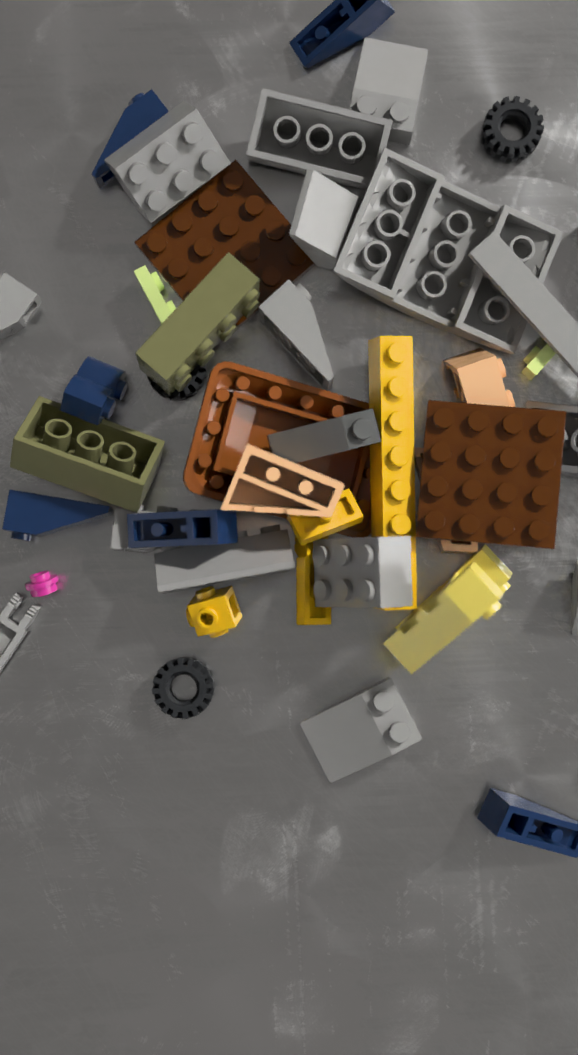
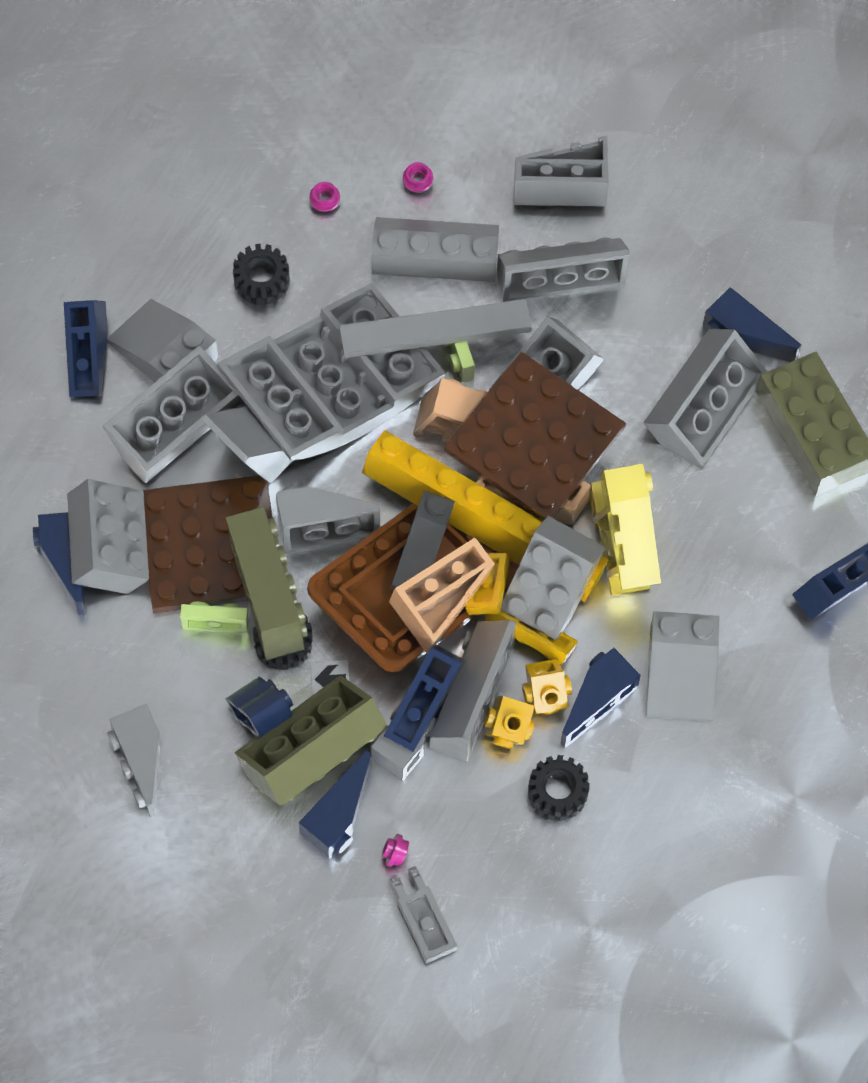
camera: 60 degrees left, 20 degrees down
none -> white sticker [311,660,349,695]
none -> yellow brick [522,659,572,715]
none -> dark blue slope [561,647,641,748]

